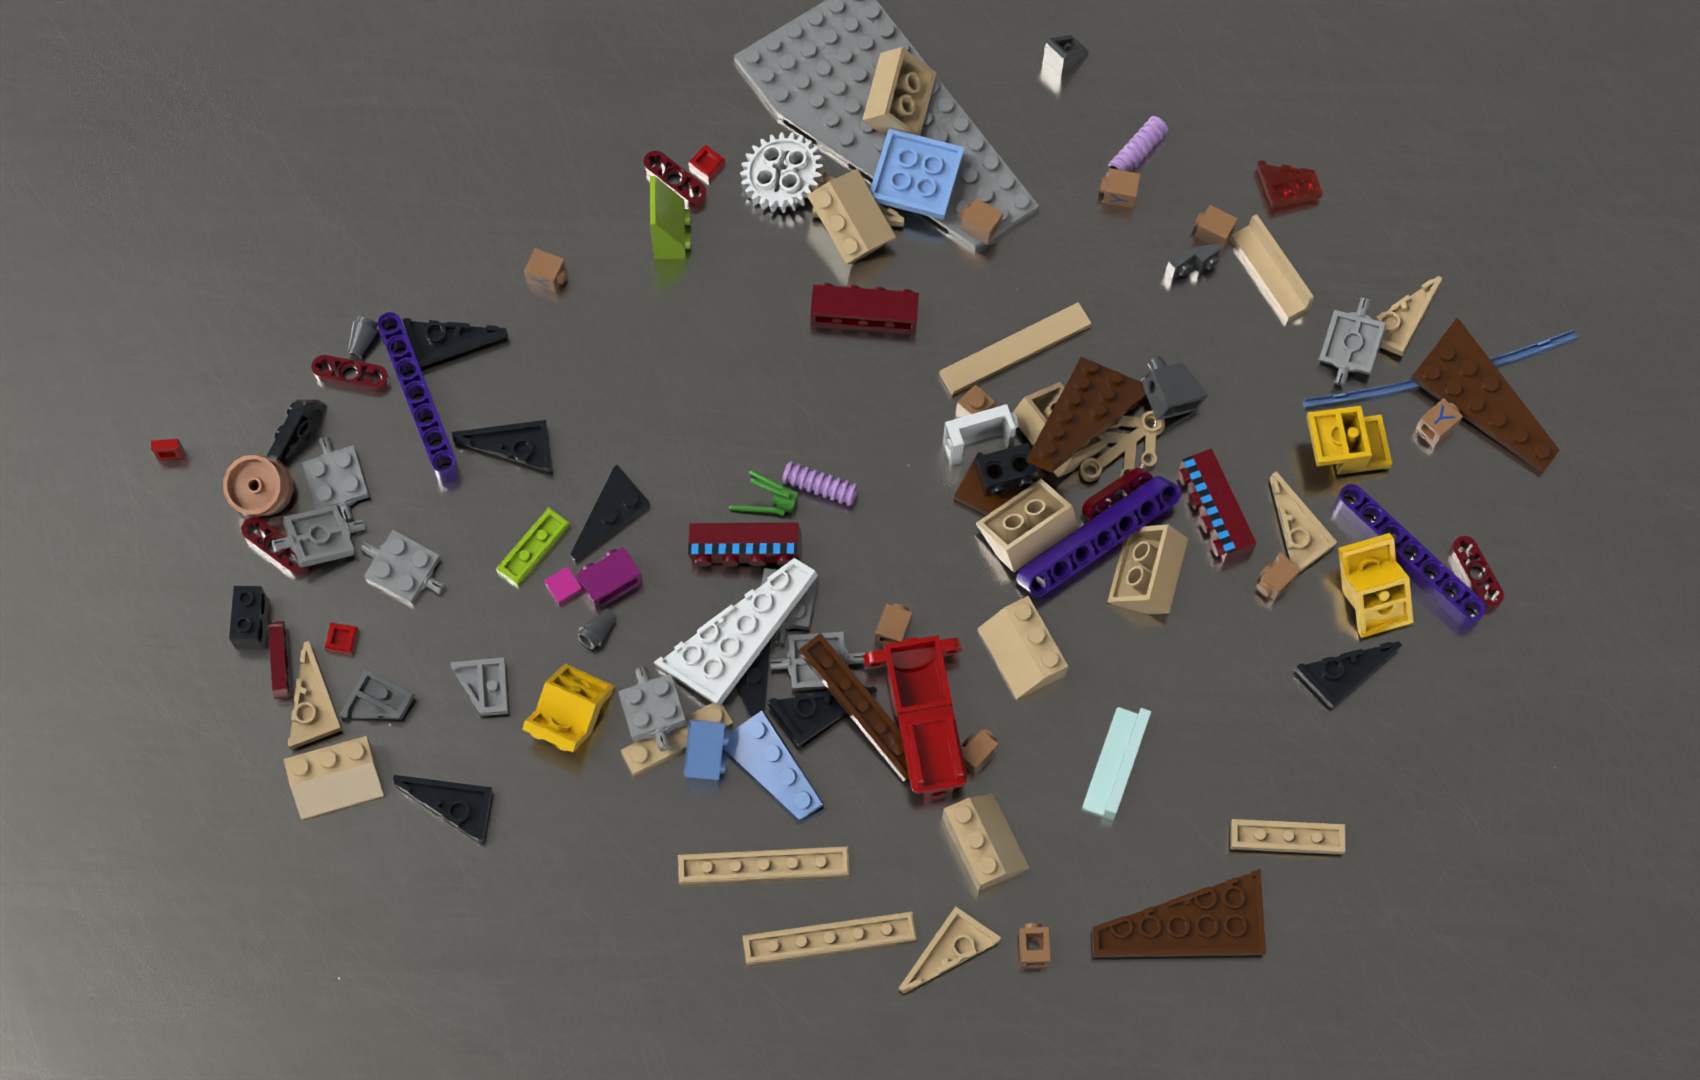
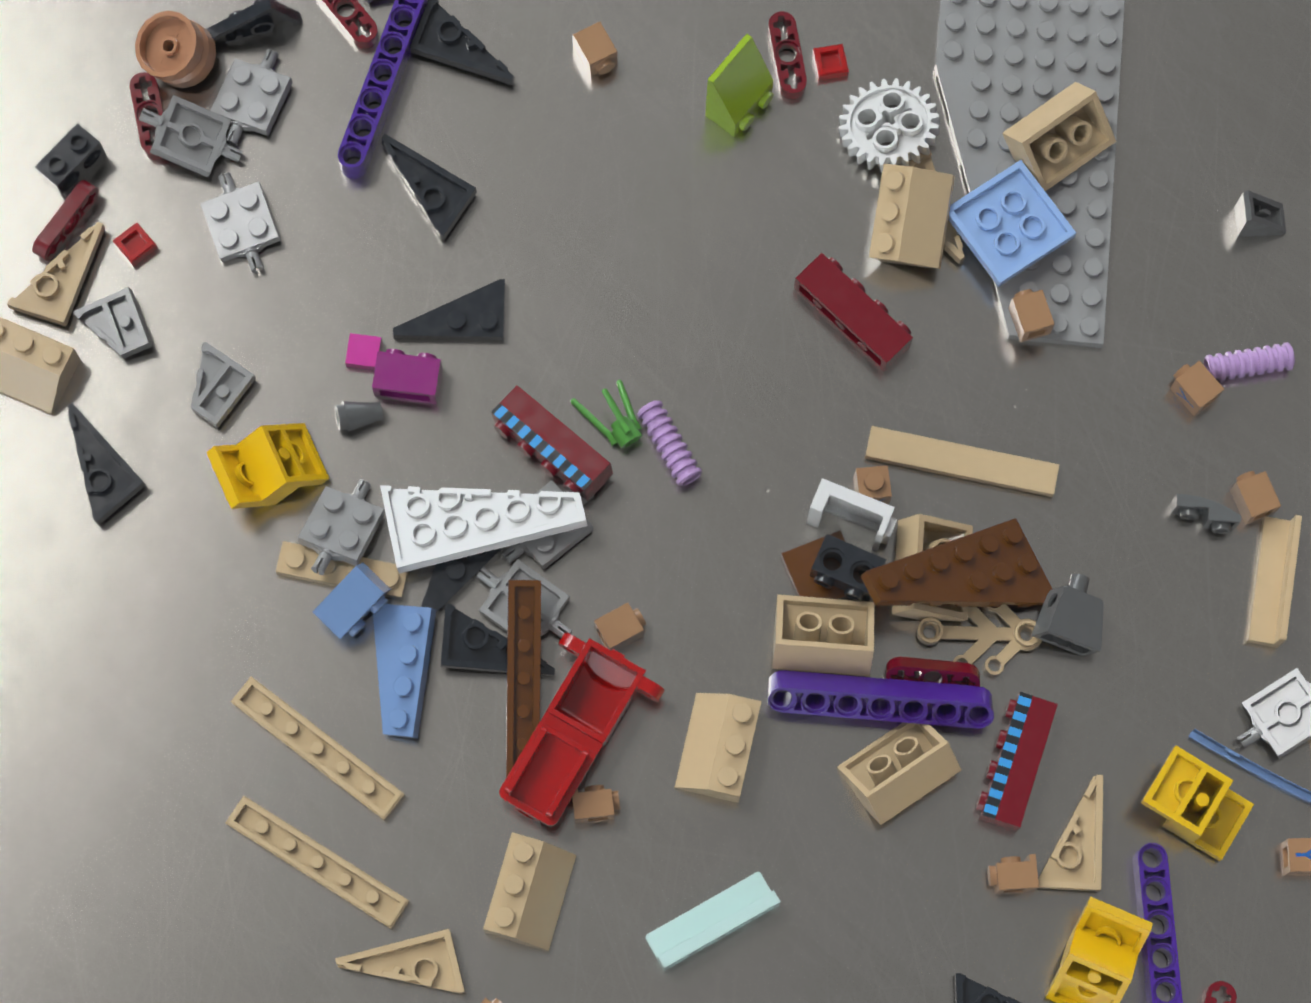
camera: 40 degrees right, 5 degrees up
lime tile [496,507,570,587] -> none

